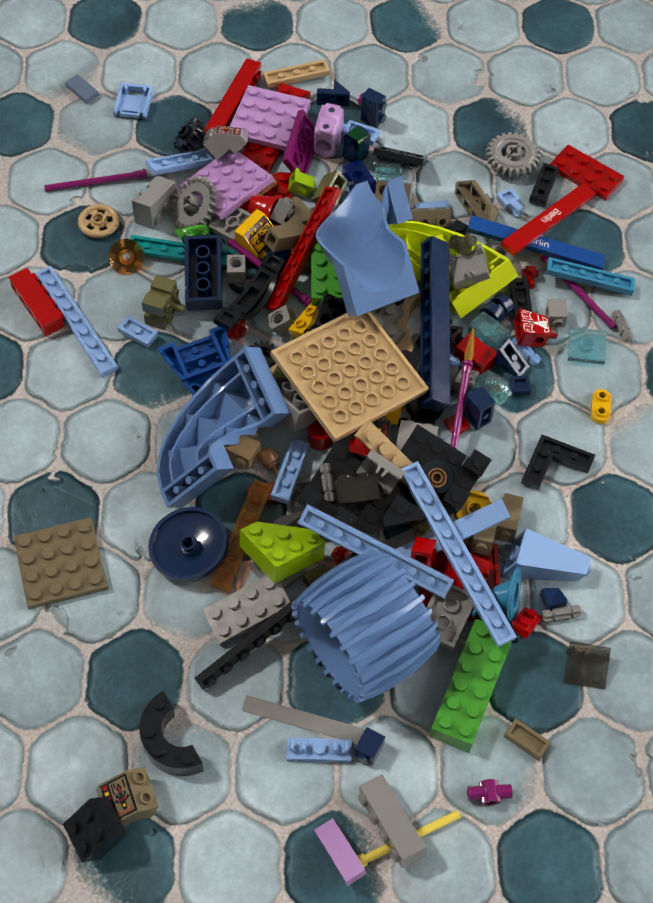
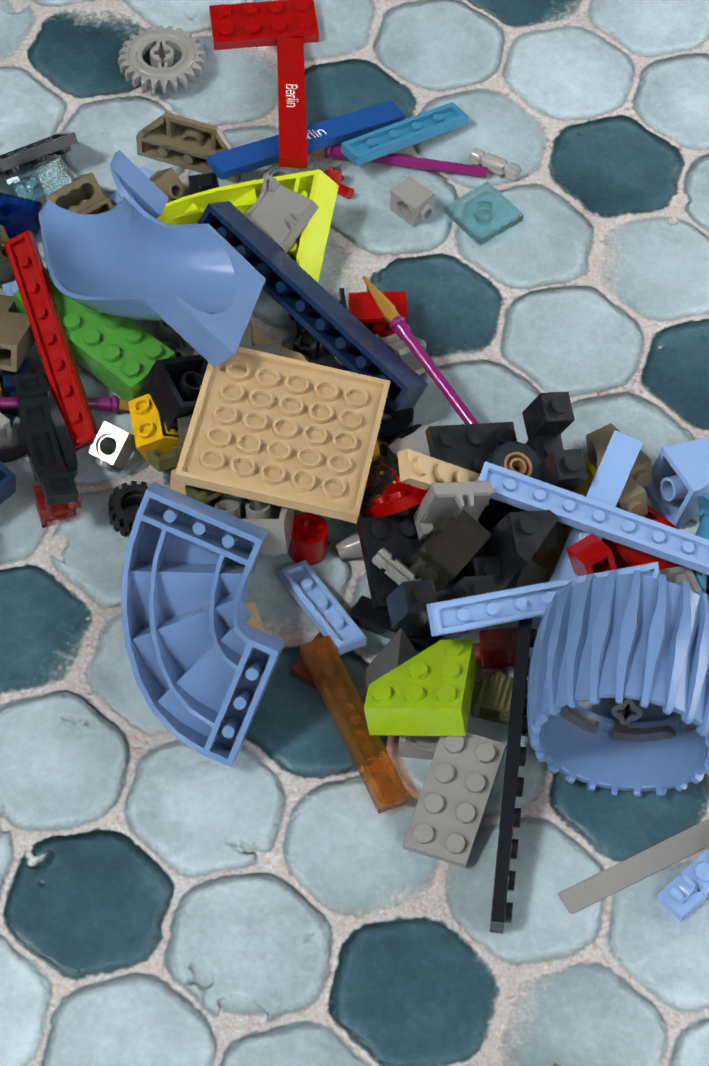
camera: 45 degrees left, 5 degrees down
dark tan plate [13,517,108,610] -> none
black brick [140,691,204,776] -> none
dark blue dish [148,507,229,582] -> none
blue wedge [157,326,231,395] -> none
medium nougat piece [257,447,279,477] -> none
red tile [444,415,470,434] -> none
clear smoke plate [448,235,477,256] -> none
dark blue brick [463,386,496,431] -> none
clear light blue brick [468,311,511,352] -> none
clear light blue piece [476,370,512,406] -> none
dark blue wheel [480,293,514,327] -> none
dark blue slope [495,338,530,376] -> none
light blue plate [496,188,523,218] -> none
black plate [509,276,532,319] -> none
dark blue plate [509,375,531,396] -> none
light blue axle [512,337,541,366] -> none
red torso [514,308,558,347] -> none
black plate [521,434,595,490] -> none
black plate [529,163,560,206] -> none
yellow plate [590,389,611,424] -> none

